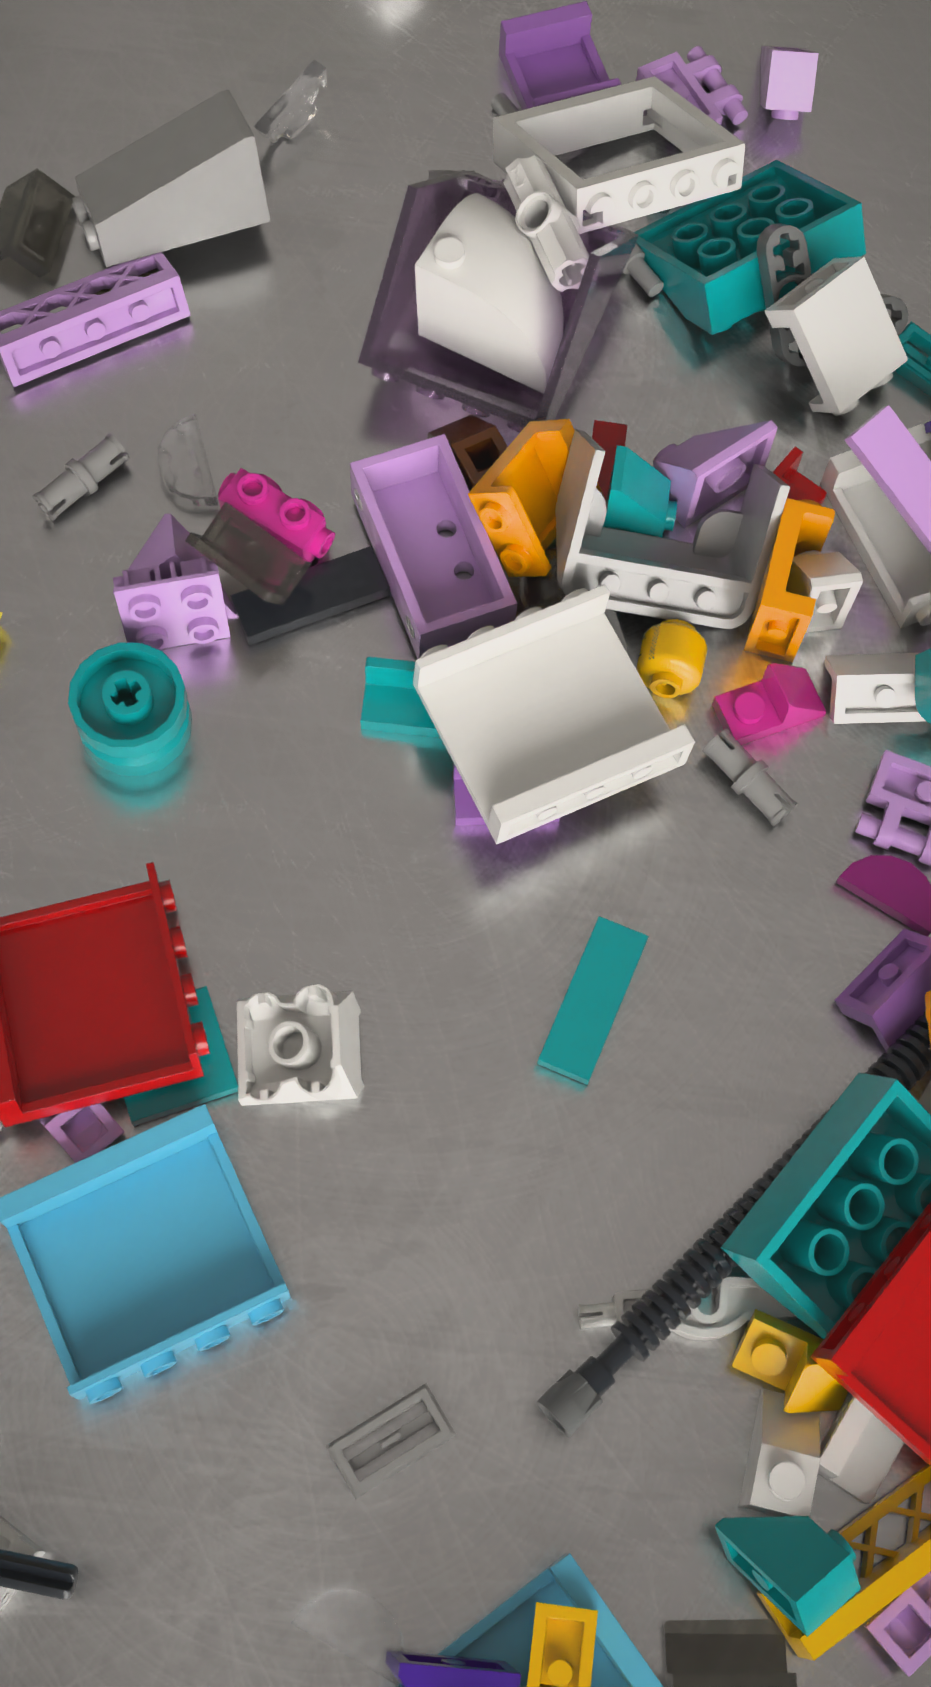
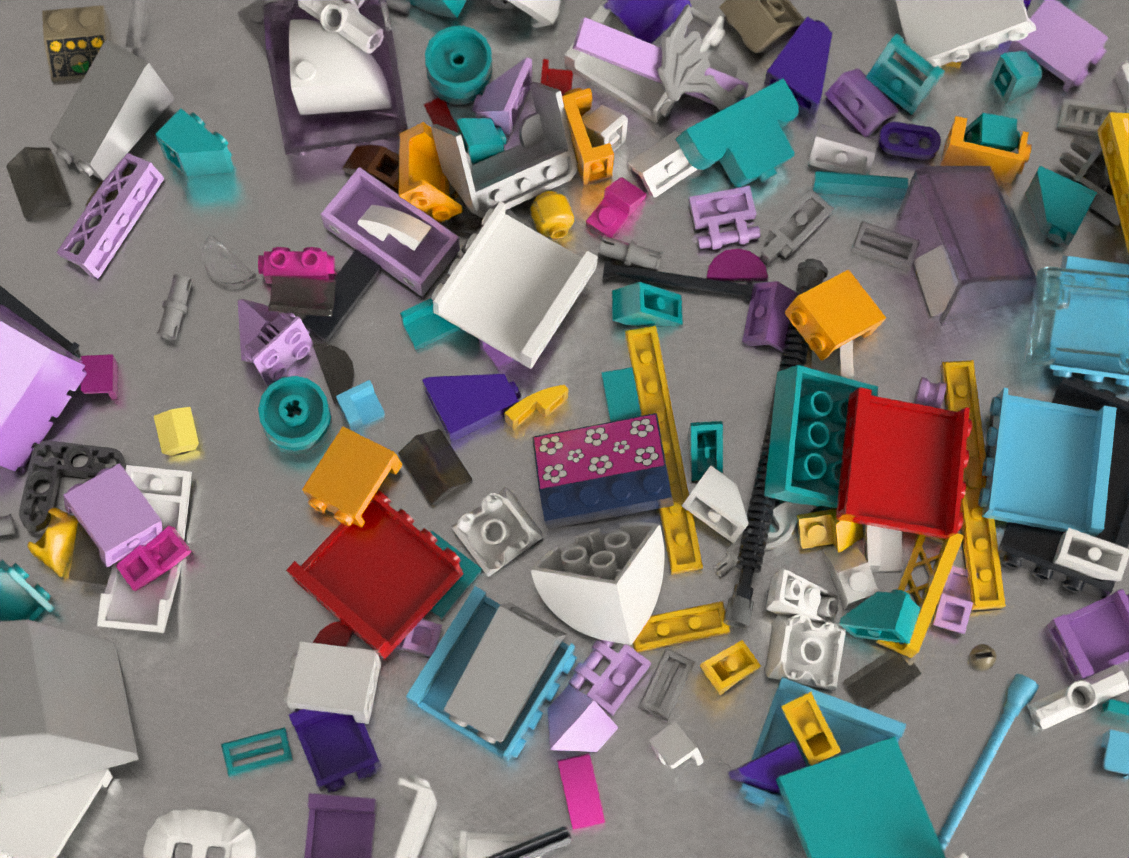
camera: 30 degrees left, 5 degrees up
none -> dark tan slope [42,5,111,82]
none -> teal slope [155,108,235,176]
none -> light orange panel [302,426,403,528]
none -> clear smoke tile [312,343,355,404]
none -> medium azure panel [336,380,385,431]
none -> white slope [357,205,431,251]
none -> clear smoke panel [398,429,472,505]
none -> dark purple slope [422,374,522,443]
none -> teal wheel [425,26,493,105]
none -> light grey slope [444,602,566,744]
none -> yellow slope [504,385,569,430]
none -> white brick [530,522,664,645]
none -> slope [532,413,674,529]
none -> lavender slope [548,684,618,753]
none -> dark pink slope [557,753,605,830]
none -> lavender plate [568,640,652,716]
none -> black bar [603,260,753,301]
none -> teal slope [612,282,683,327]
none -> yellow tile [625,326,703,575]
none -> yellow tile [632,601,730,653]
none -> white panel [649,721,703,769]
none -> white slope [682,466,749,544]
none -> teal slope [688,421,723,481]
none -> yellow slope [699,640,761,696]
none -> white slope [764,614,846,691]
none -> white slope [766,569,838,624]

